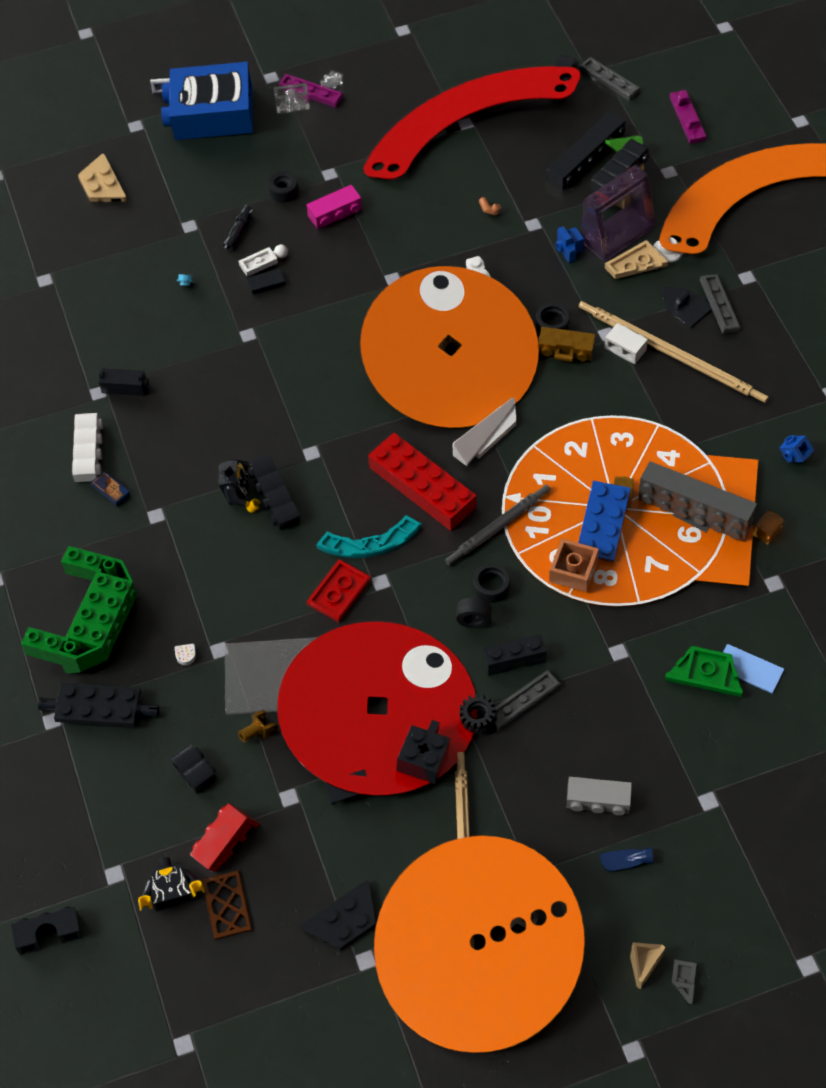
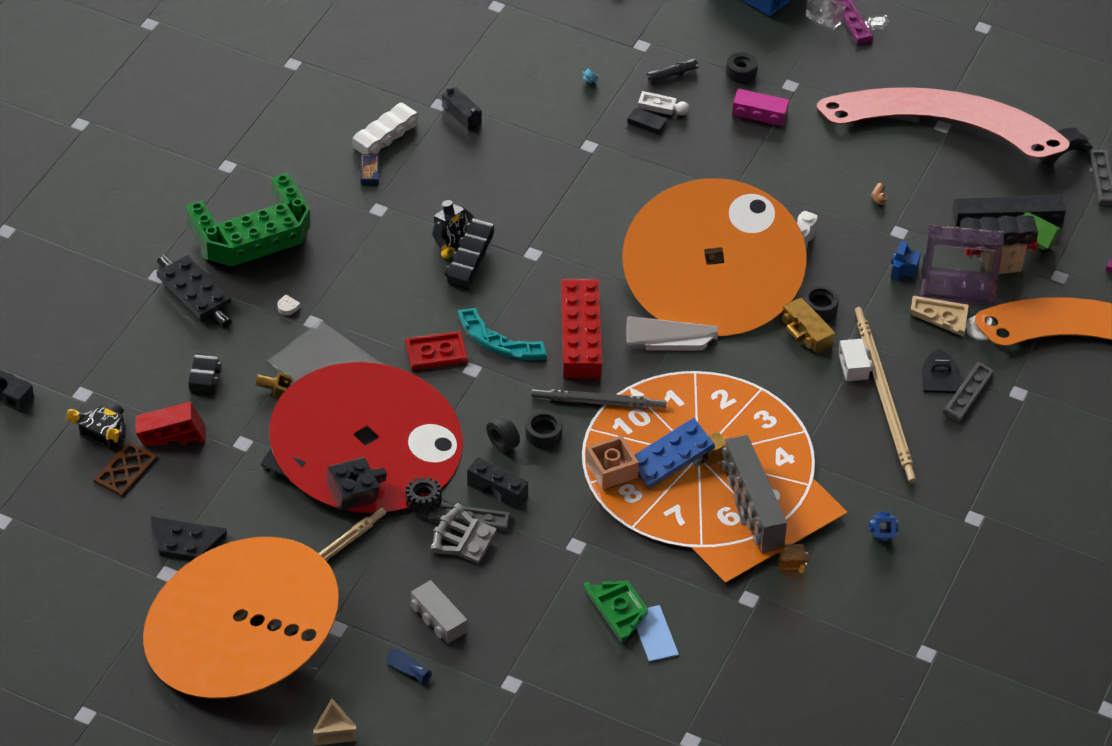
camera: 40 degrees right, 10 degrees down
none -> light grey plate [430,503,497,565]

